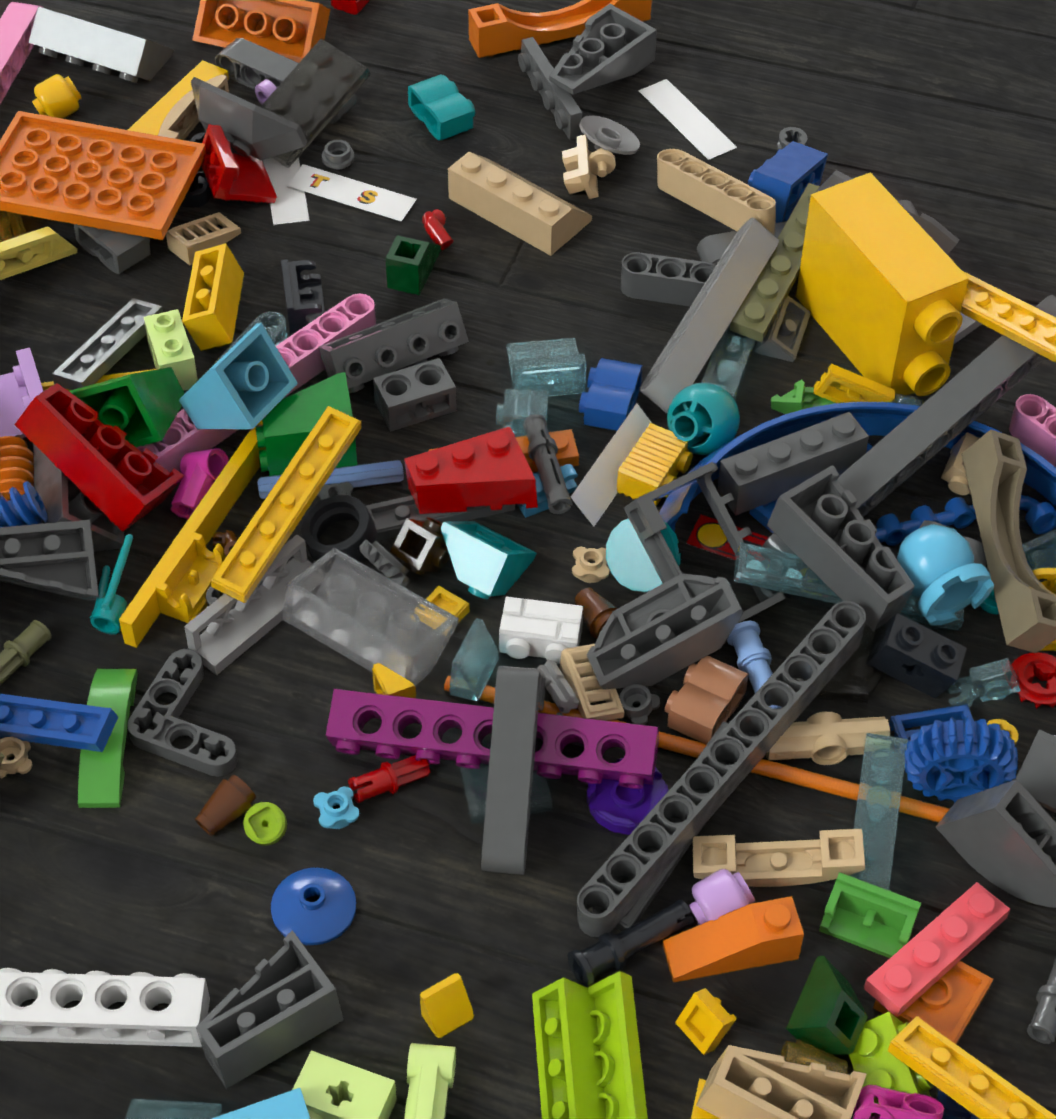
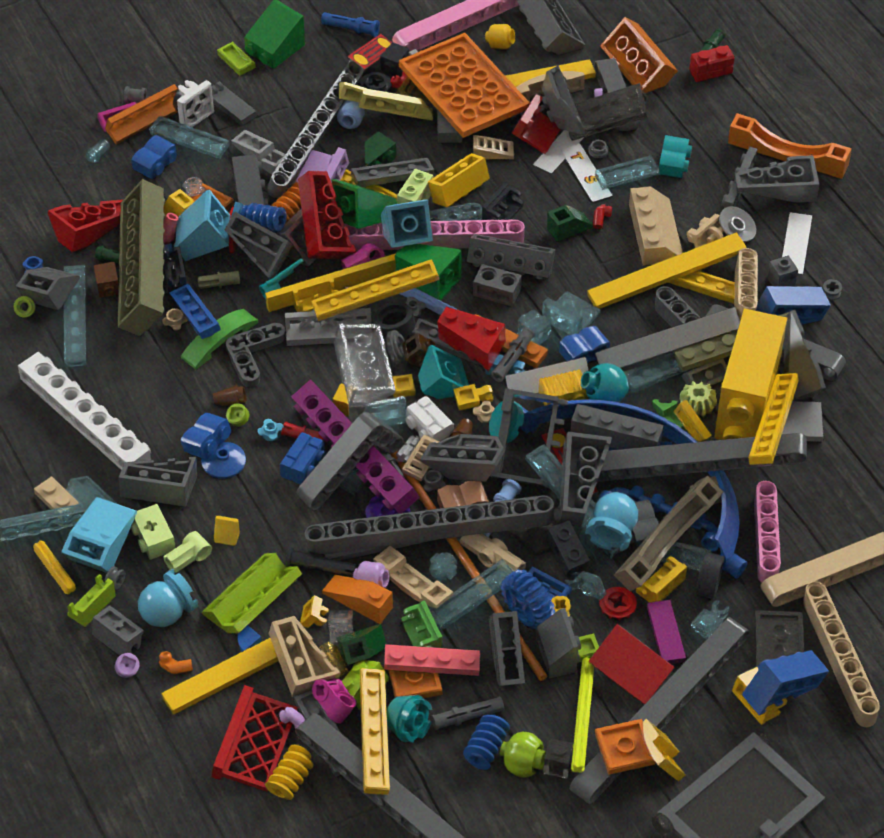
camera: 45 degrees right, 0 degrees up
none -> blue brick [180,413,231,459]
none -> blue brick [279,432,326,485]
none -> clear slope [328,610,353,642]
none -> dark green slope [365,131,396,167]
none -> teal cone [386,695,432,742]
none -> clear light blue gear [429,552,457,581]
none -> yellow plate [453,384,494,411]
none -> yellow tile [587,232,747,310]
none -> clear light blue plate [595,155,659,190]
none -> yellow tile [668,271,735,304]
none -> yellowish green gear [679,381,717,418]
none -> dark grey brick [767,255,798,287]

